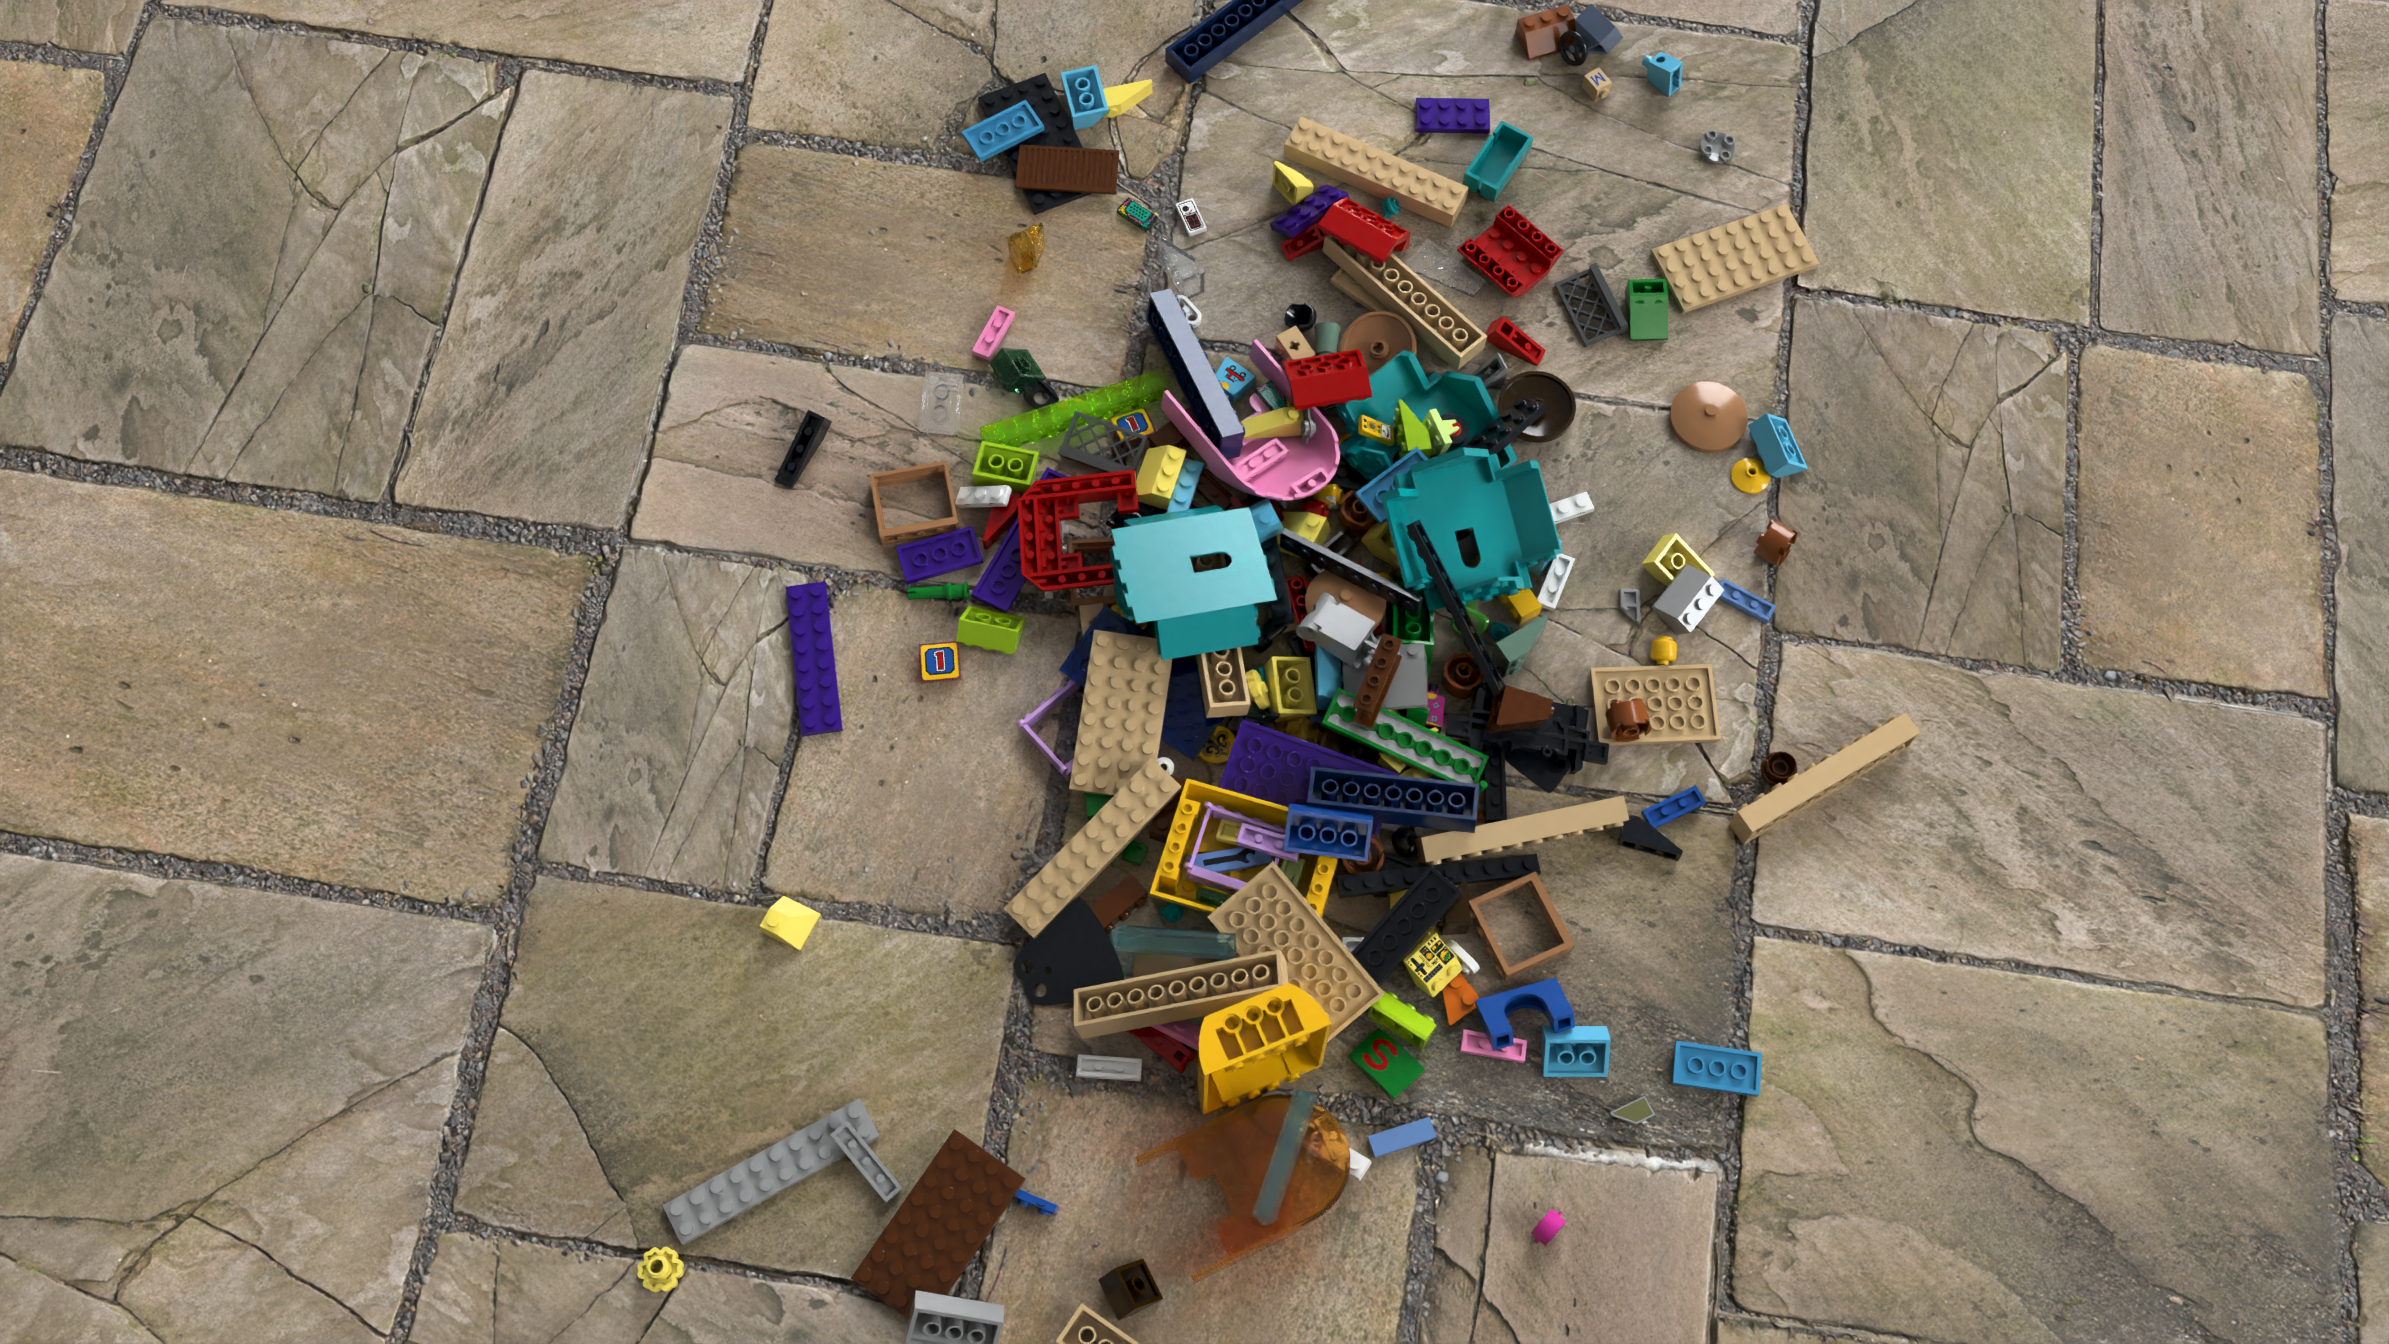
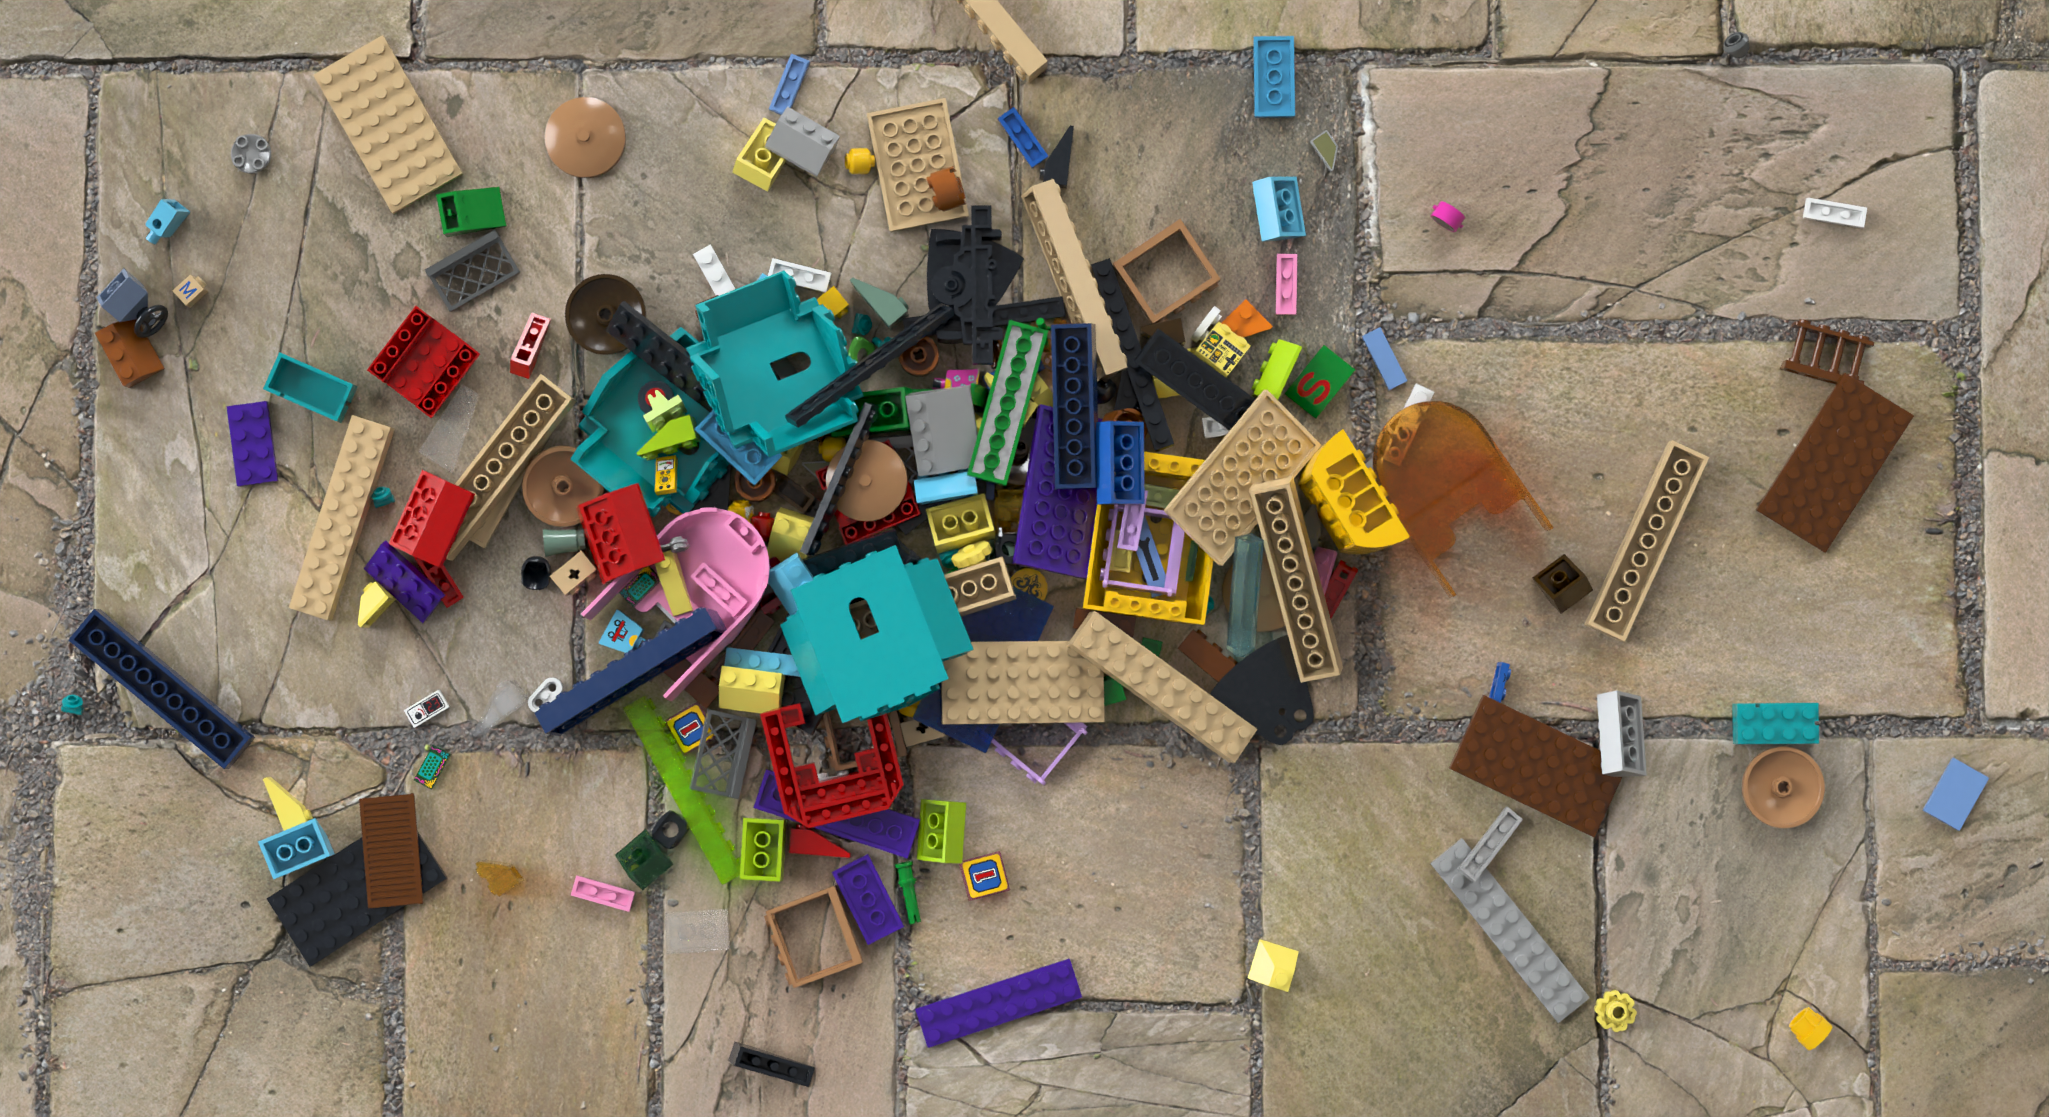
camera: 95 degrees left, 20 degrees up
white plate [955,485,1012,508] -> none
dark azure plate [962,100,1044,162] -> none
white tile [1076,1054,1142,1082] -> none
white cone [1156,757,1174,775] -> none
clear light blue brick [1252,1088,1319,1225] -> none
light grey piece [1296,592,1382,669] -> none
reddish brown fence [1353,634,1402,731] -> none
light grey slope [1471,352,1508,389] -> none
blue arch [1475,977,1575,1051] -> none
reddish brown slope [1485,685,1554,733] -> none
light grey tile [1619,588,1641,626] -> none
yellow dish [1731,458,1770,494] -> none
medium azure slope [1748,413,1808,478] -> none
dark orange brick [1754,519,1798,567] -> none
reddish brown piece [1760,751,1797,786] -> none

